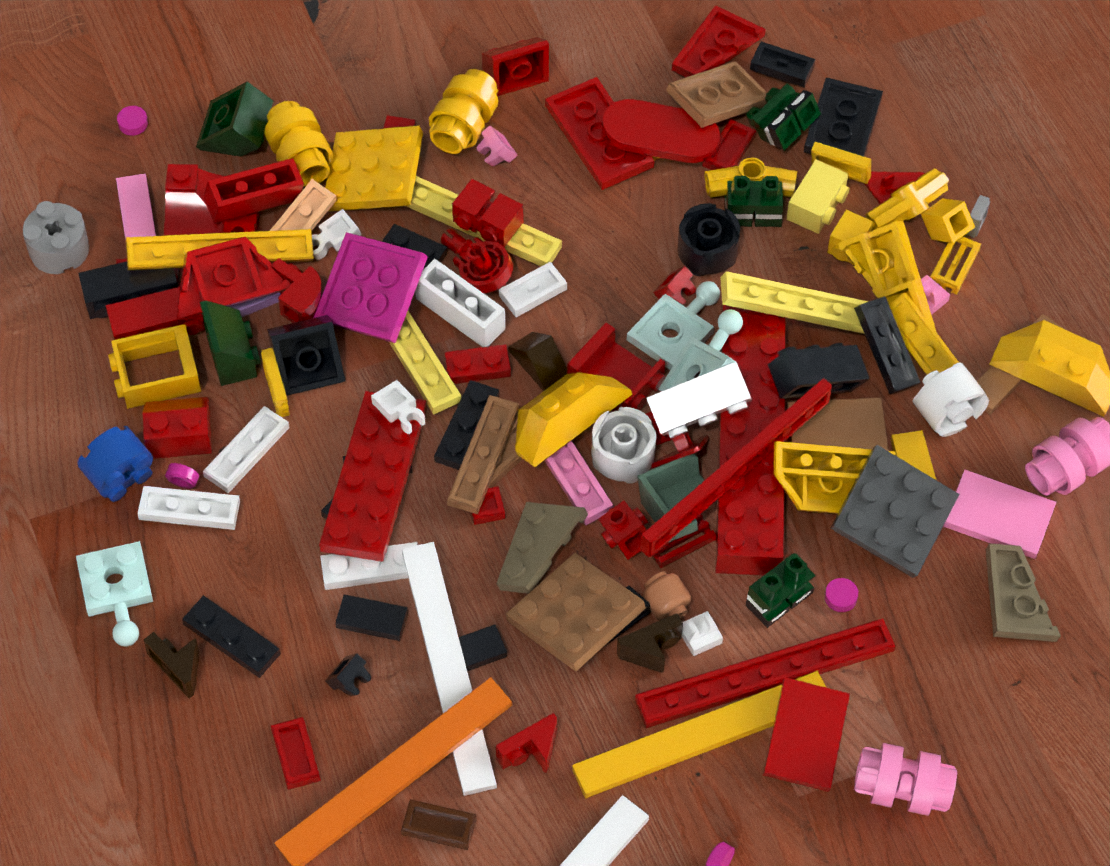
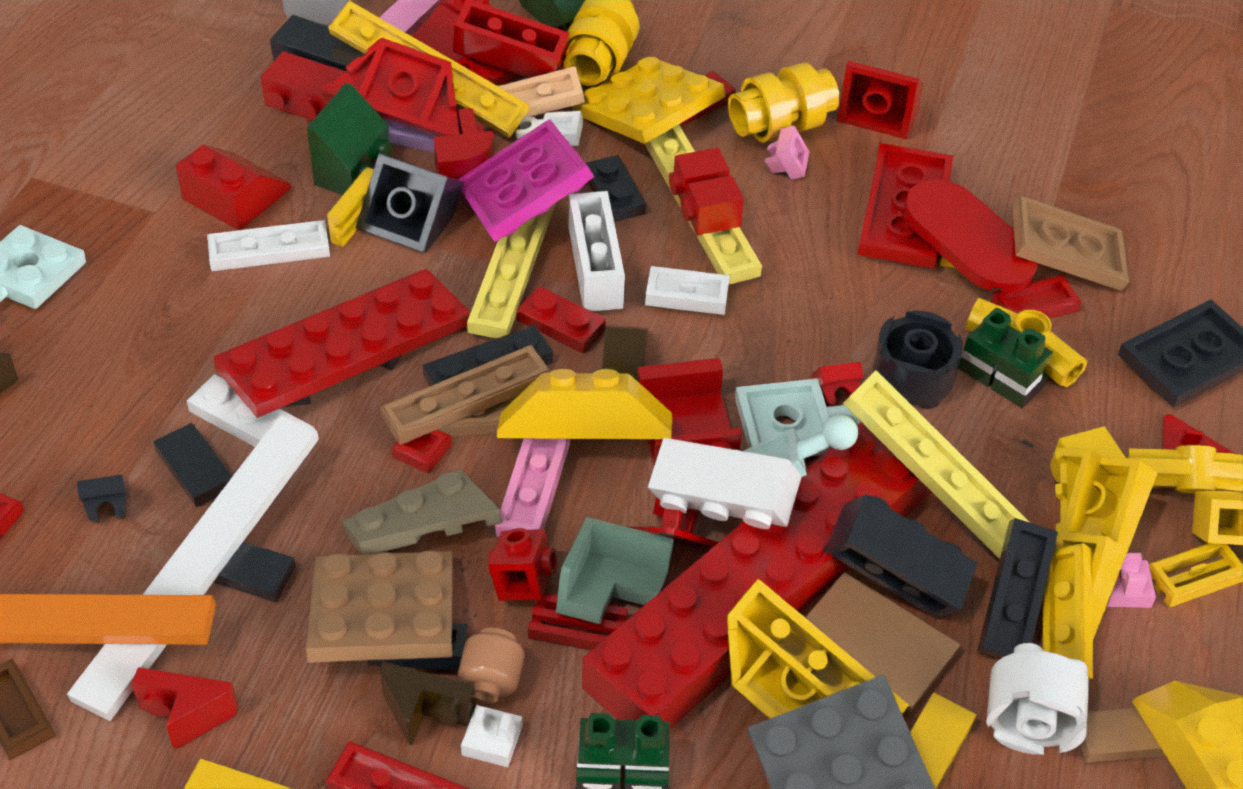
camera: 40 degrees right, 10 degrees down
blue brick [77,426,153,502] -> none
yellow window [108,324,201,409] -> none
white plate [137,486,240,530] -> none
dark pink tile [165,463,199,489] -> none
black plate [182,595,281,678] -> none
white plate [371,380,425,434] -> none
red pin [441,228,513,293] -> none
white brick [591,407,656,484] -> none
red tile [640,378,832,558] -> none
red wing [671,5,766,77] -> none
dark green hips [746,83,821,151] -> none
black plate [750,41,815,88] -> none
light yellow brick [786,160,850,234] -> none
yellow tile [811,142,871,184] -> none

